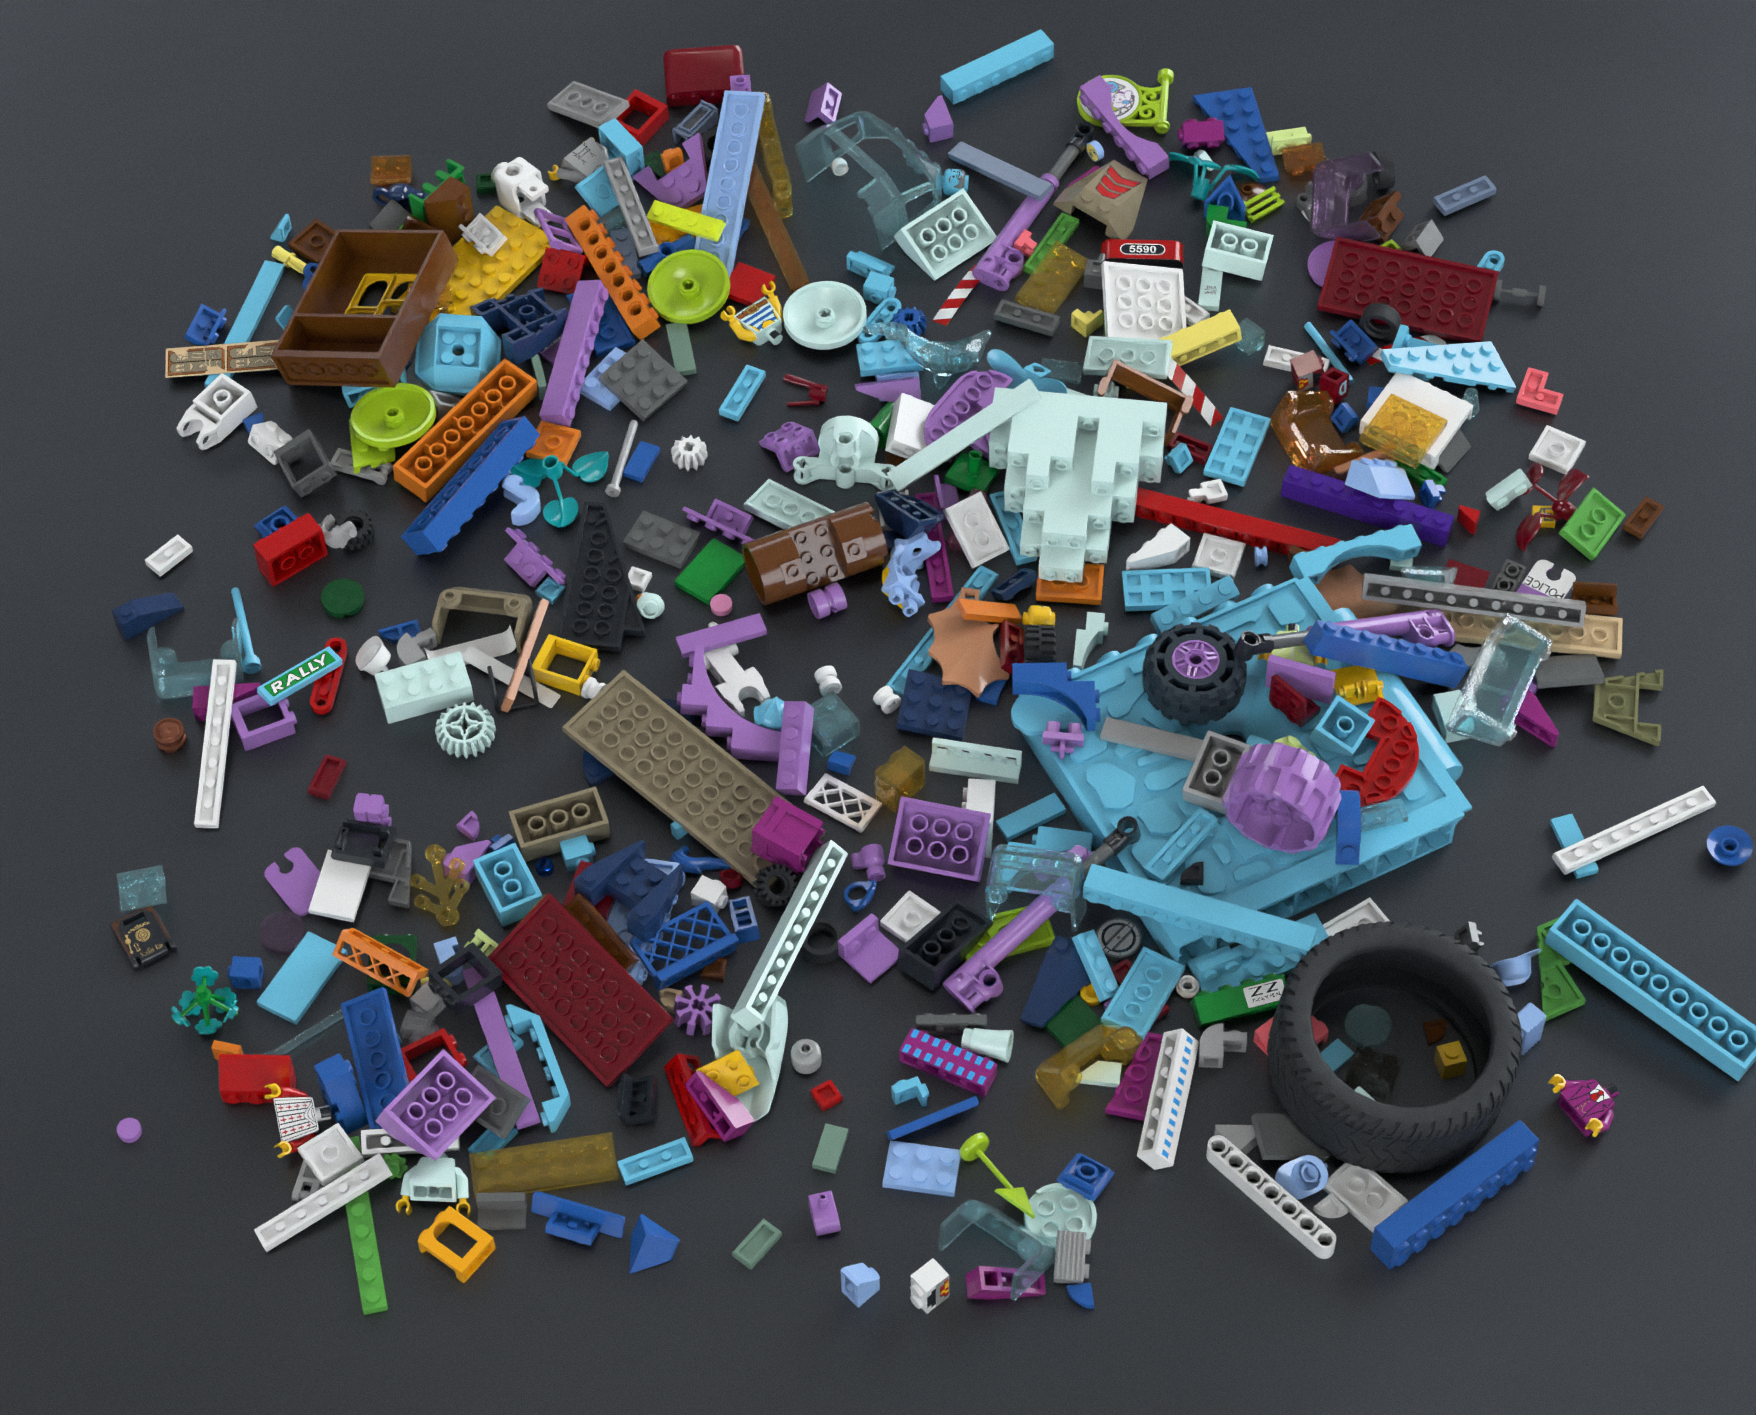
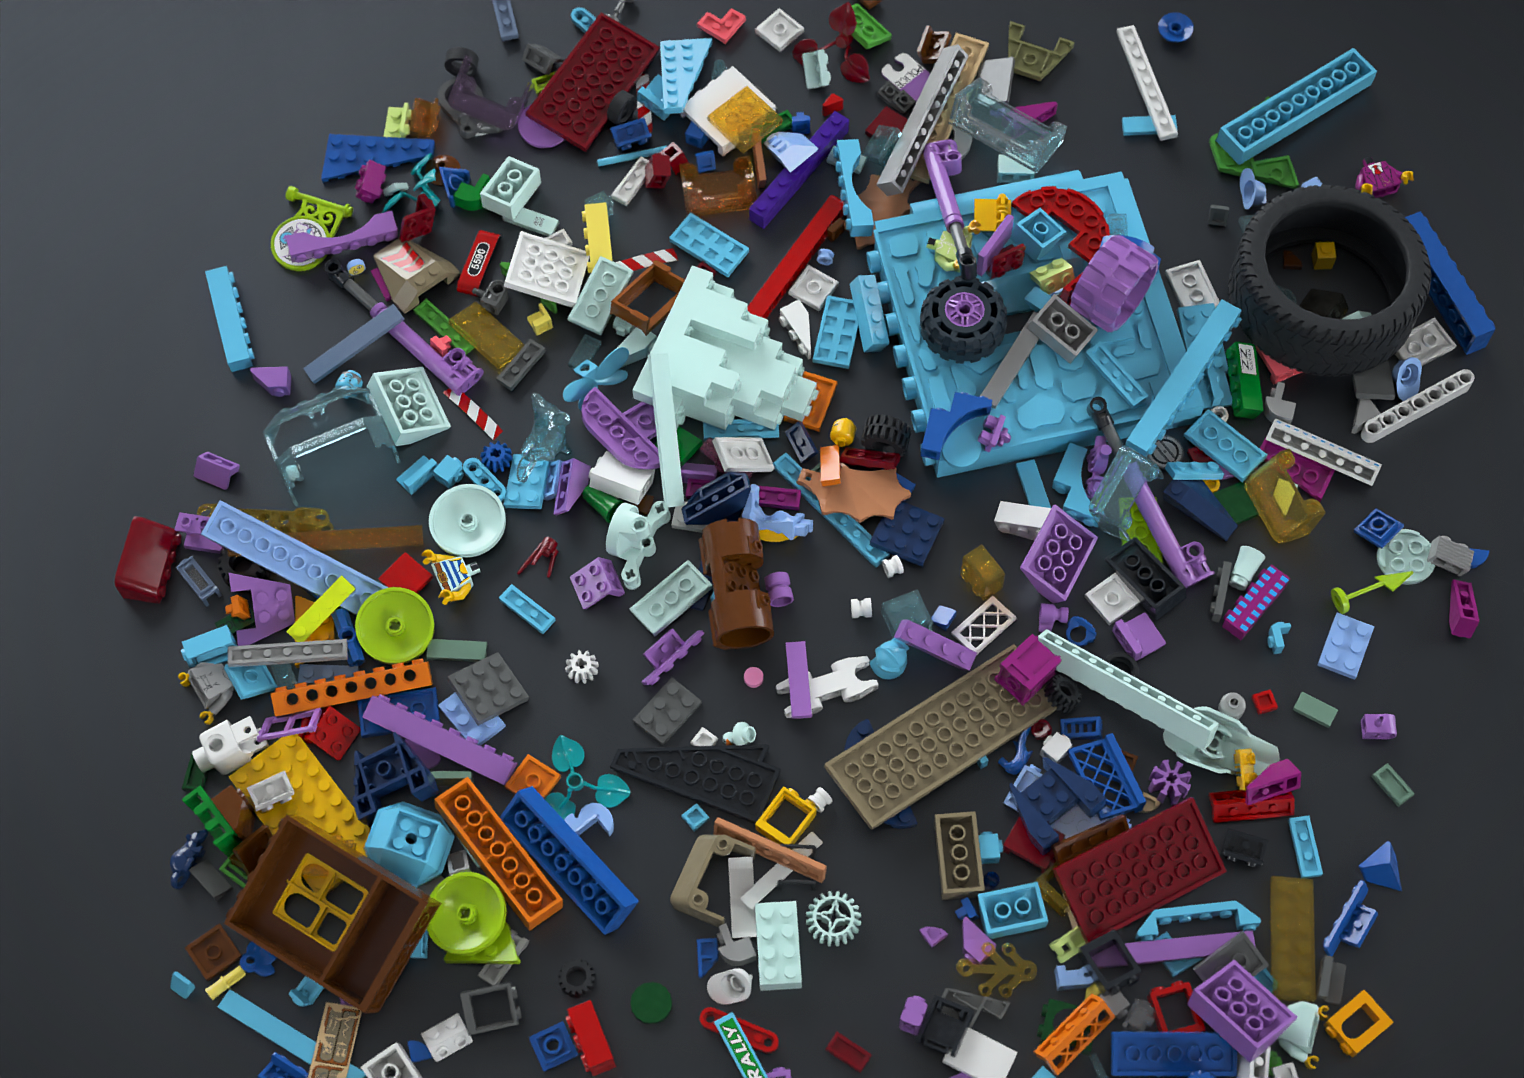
camera: 75 degrees left, 10 degrees up
light grey animal [318,514,357,549] -> none
clear orange bracket [370,155,413,186] -> none
medium lavender bracket [504,527,567,588] -> none
light grey tile [547,81,630,128] -> none
light grey bar [605,420,638,497] -> none
red window [616,89,669,147] -> none
blue tile [623,441,660,483] -> none
green tile [674,538,745,606] -> none
medium lavender arch [676,645,781,762] -> none
light blue slope [841,1263,880,1308] -> none
blue tile [885,1096,979,1140] -> none
white brick [910,1258,949,1314] -> none
light aqua fence [929,737,1022,784] -> none
clear light blue windscreen [938,1199,1056,1301] -> none
light aqua slope [1073,612,1109,671] -> none
black tile [1180,861,1204,886] -> none
white plate [1187,479,1228,505] -> none
lime tile [1244,186,1285,223] -> none
blue brick [1303,620,1469,688] -> none
white tile [1313,1193,1348,1218] -> none
reddish brown bracket [1352,190,1405,244] -> none
yellow tile [1532,505,1555,528] -> none
none -> dark red bracket [399,193,436,243]

